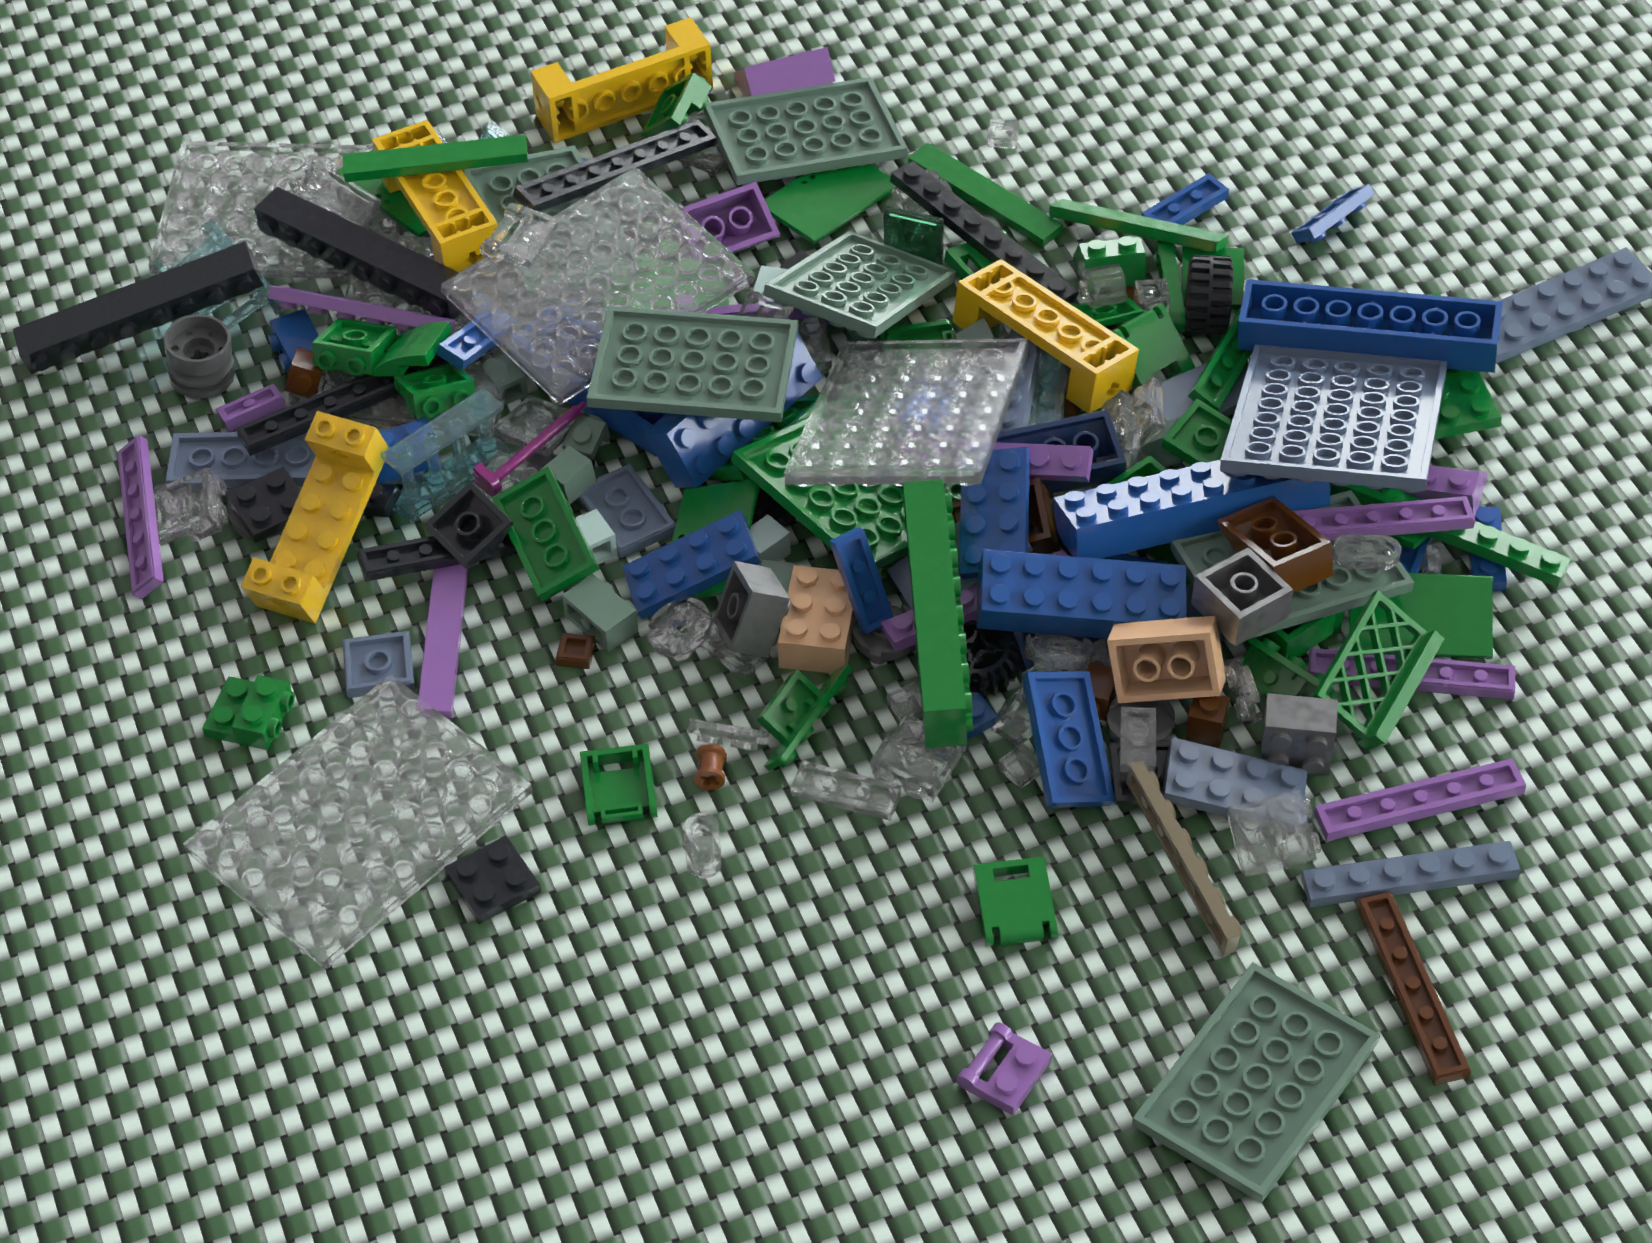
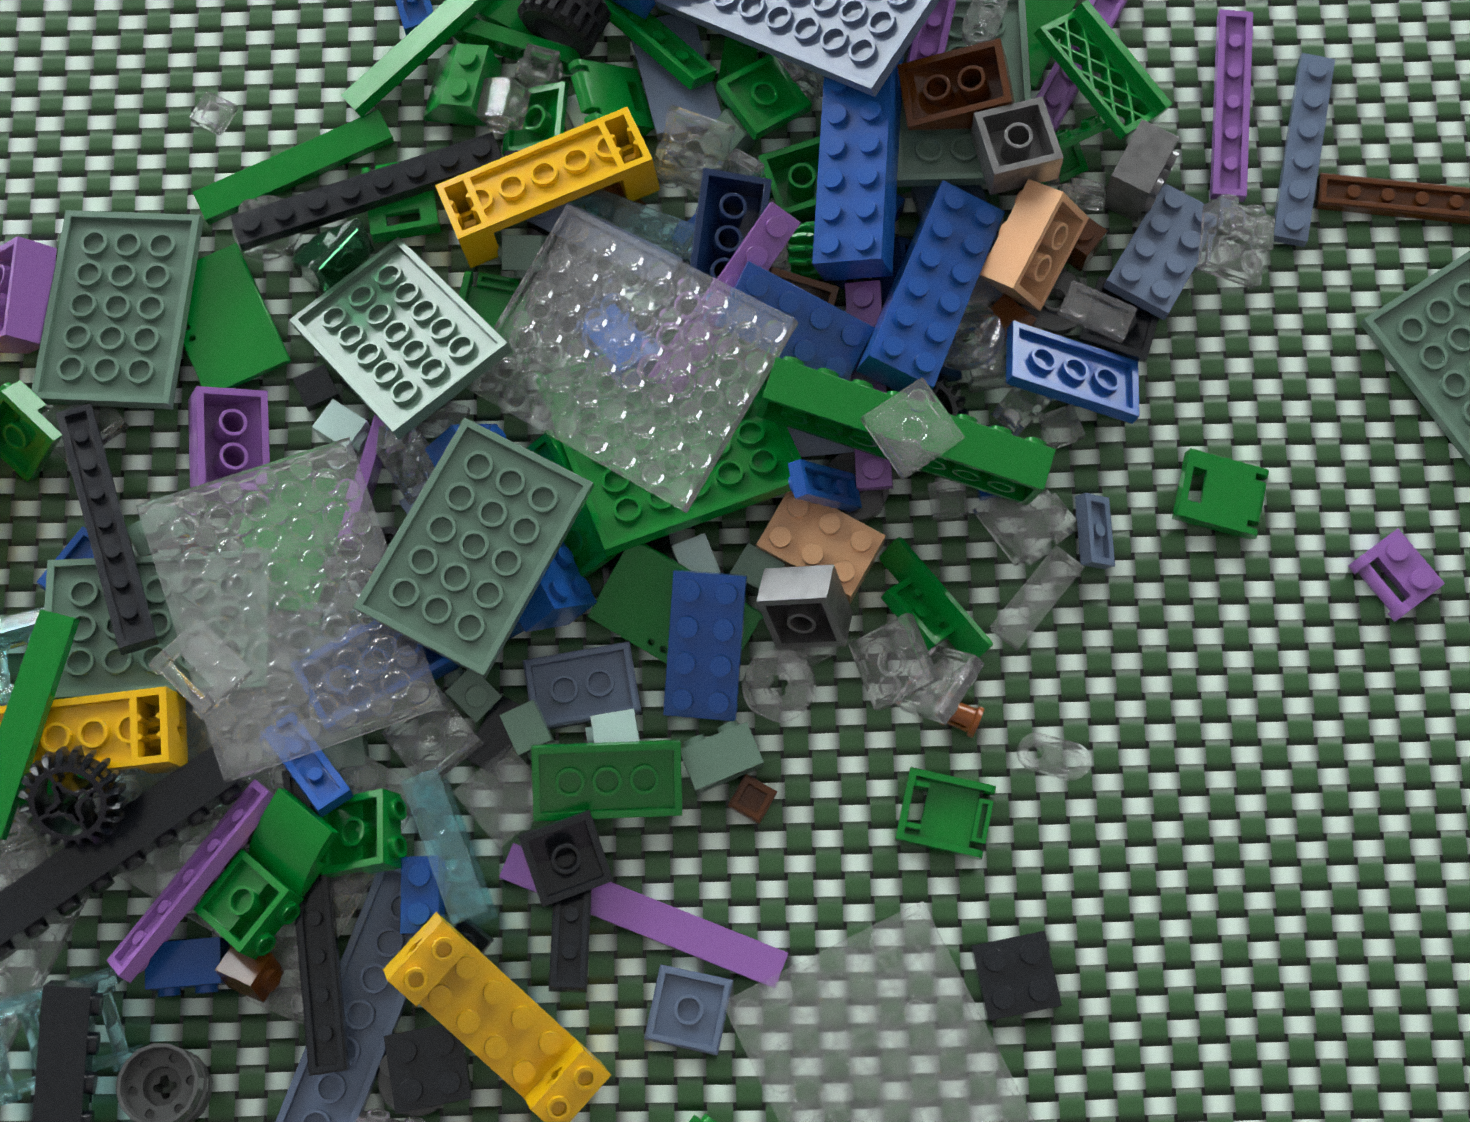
camera: 70 degrees left, 25 degrees up
medium lavender plate [216,384,287,432] -> none
magenta piece [472,401,587,496] -> none
dark tan plate [1126,760,1242,957] -> none
none -> black gear [18,745,128,850]
none -> clear plate [848,613,940,710]
none -> clear plate [860,377,965,480]
none -> sand blue plate [1075,493,1115,569]

